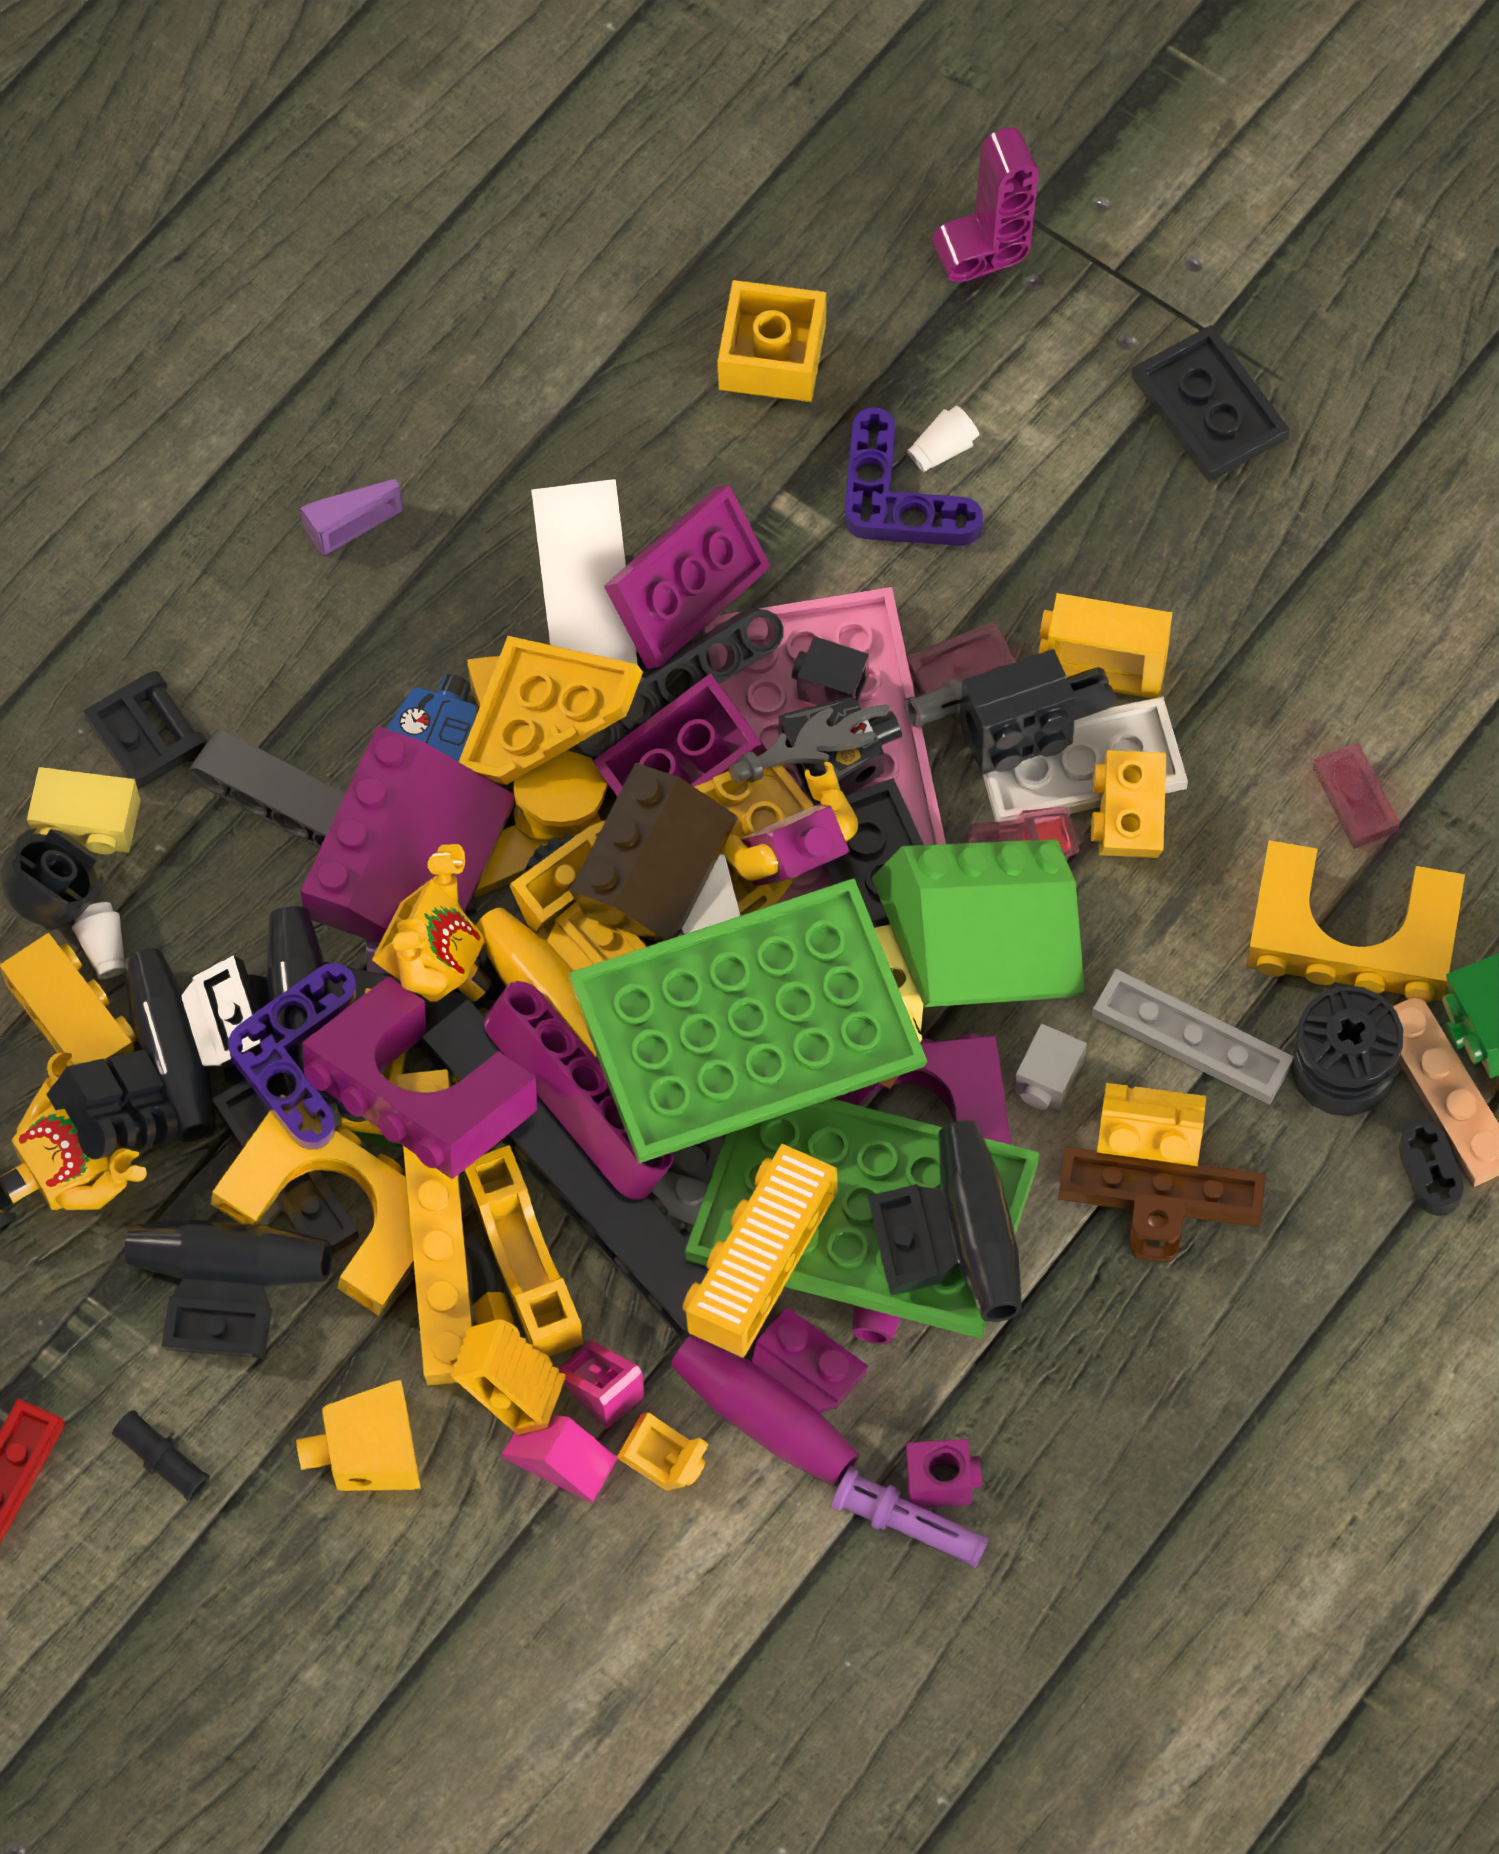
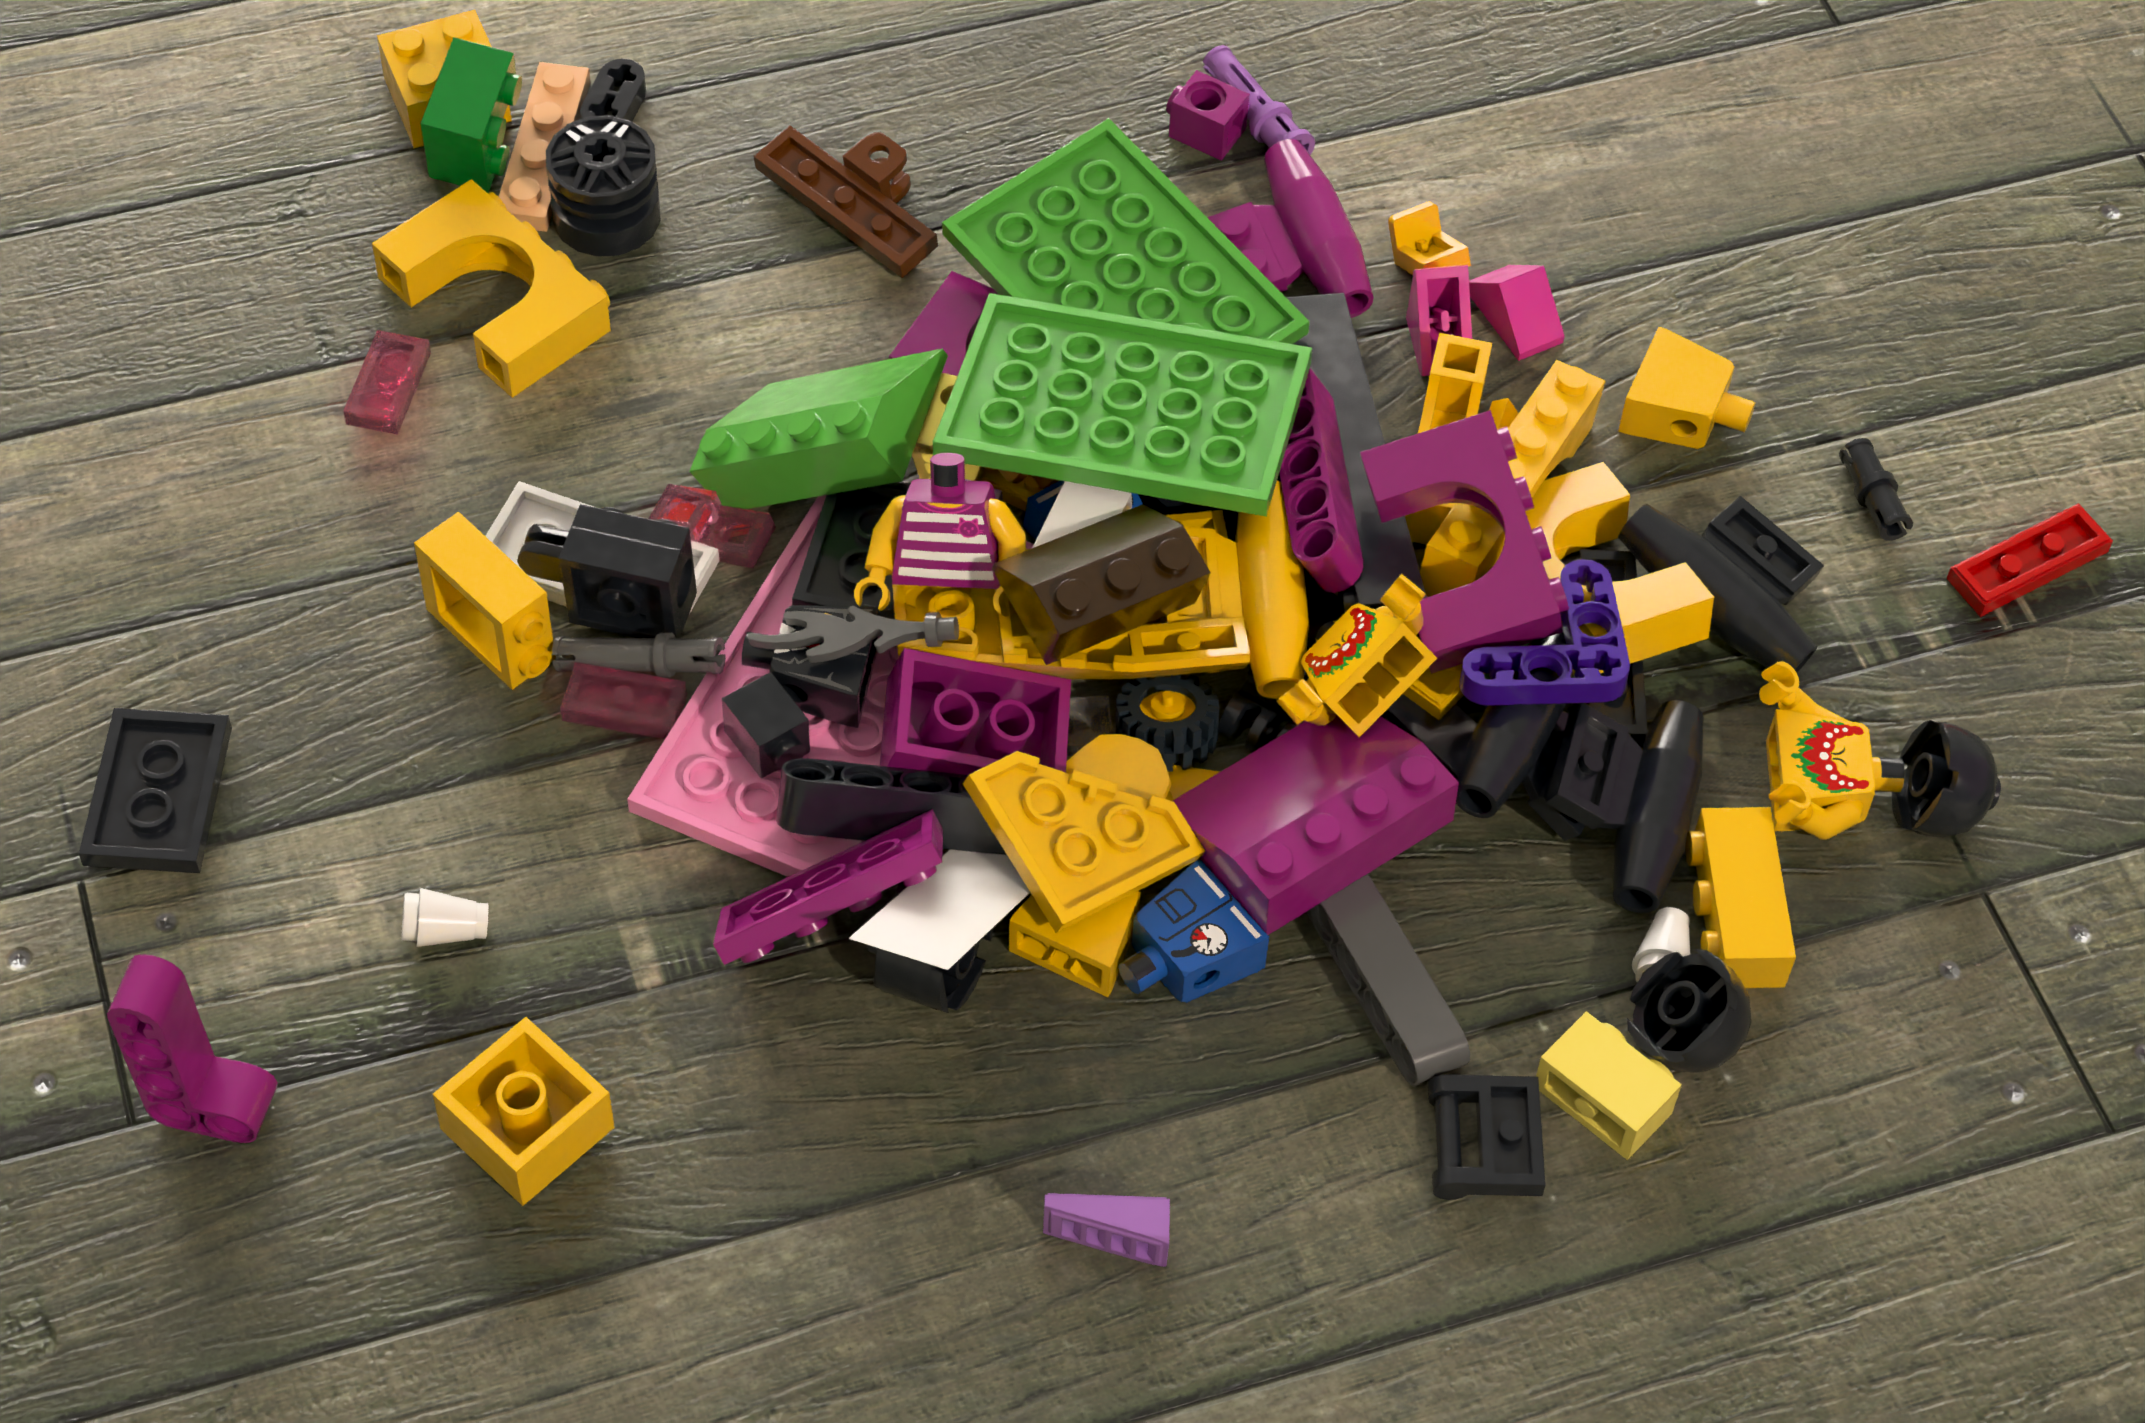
camera: 150 degrees left, 10 degrees down
black legs [46,1049,178,1160] -> none
yellow brick [450,1319,566,1435] -> none
yellow brick [683,1144,838,1358] -> none
dark purple beam [845,407,983,546] -> none
black plate [868,1120,1022,1322] -> none
light grey brick [1015,1024,1087,1112] -> none
yellow brick [1091,750,1166,858] -> none
light grey plate [1092,969,1294,1105] -> none
yellow brick [1097,1083,1206,1166] -> none

